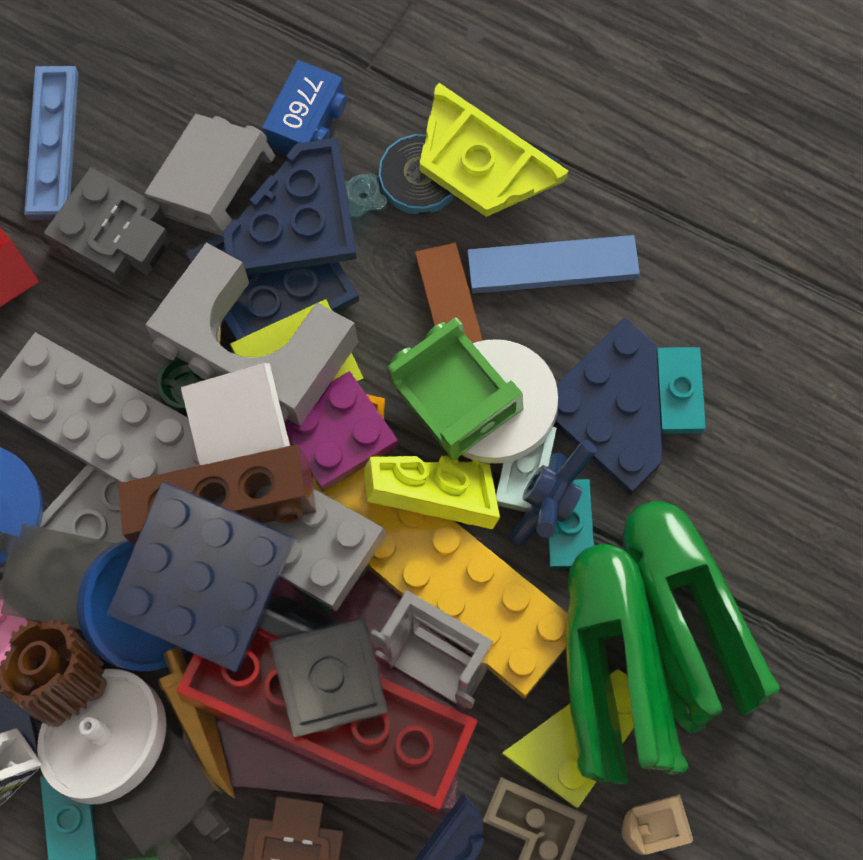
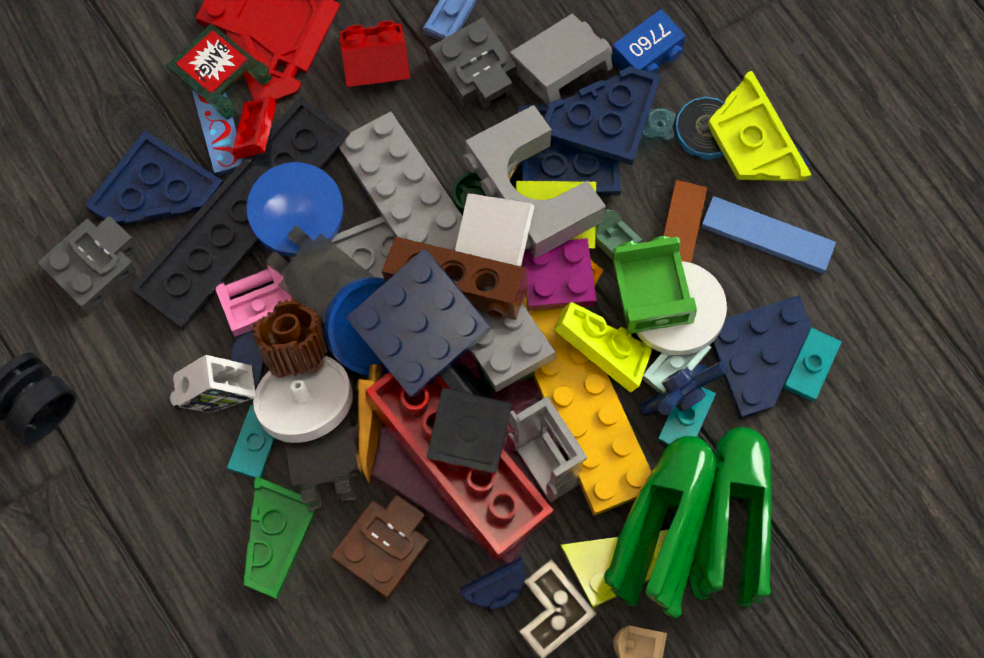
camera: 25 degrees right, 0 degrees up
none -> sand green plate [595,209,642,259]

